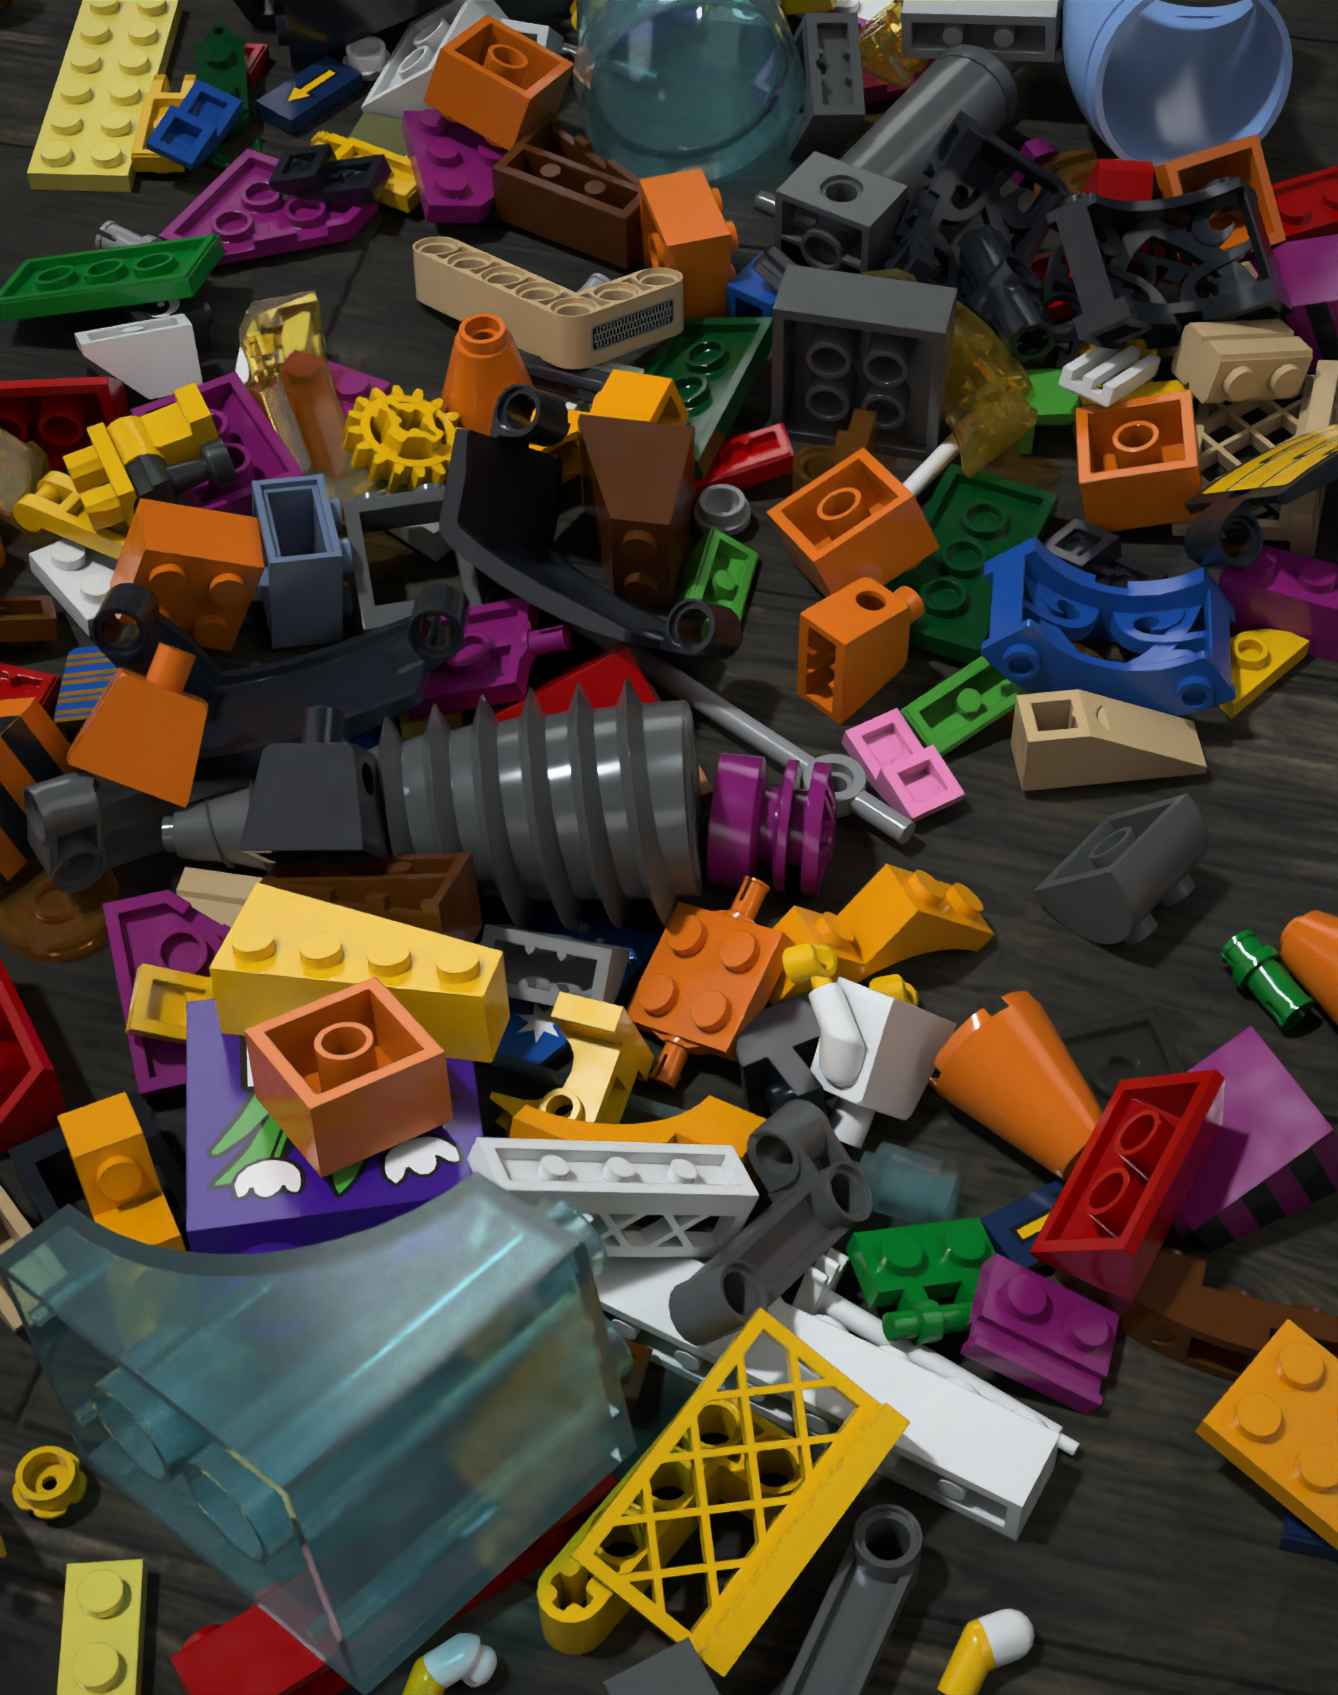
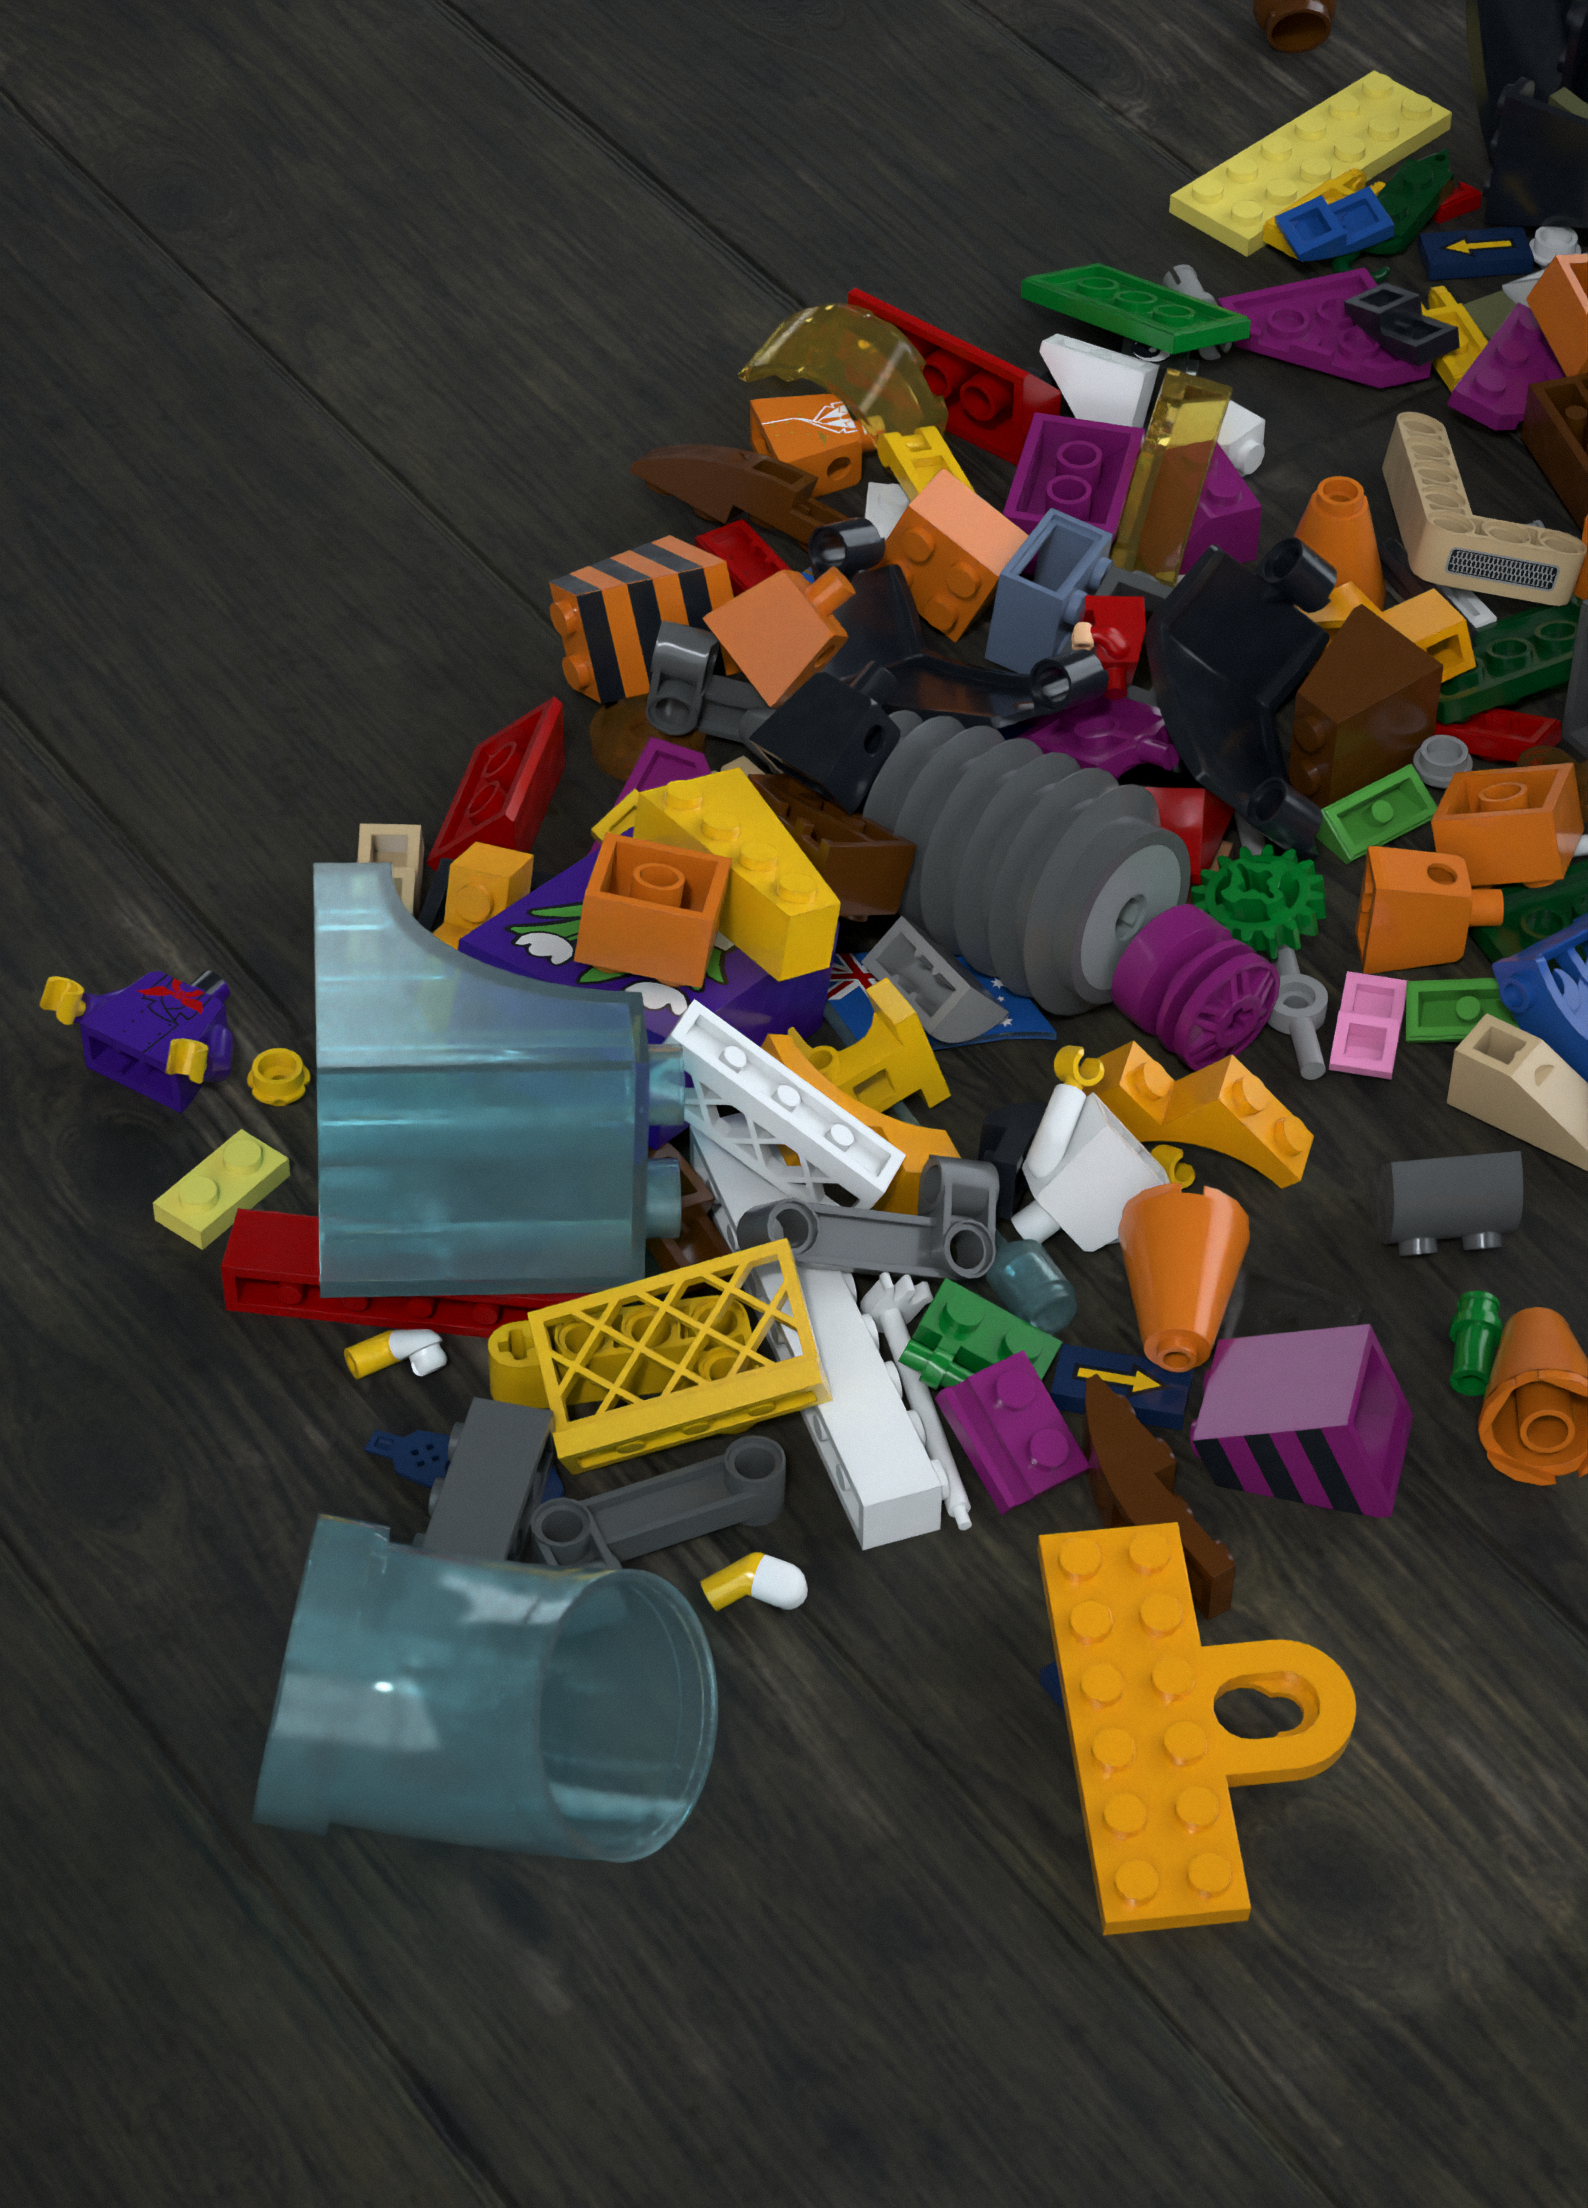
camera: 40 degrees right, 5 degrees down
yellow hips [62,382,238,532] -> none
yellow gear [342,385,464,493] -> none
orange plate [626,876,795,1090] -> none
red slope [1029,1069,1225,1303] -> none
none -> red piece [1071,595,1146,700]
none -> green gear [1191,844,1327,959]

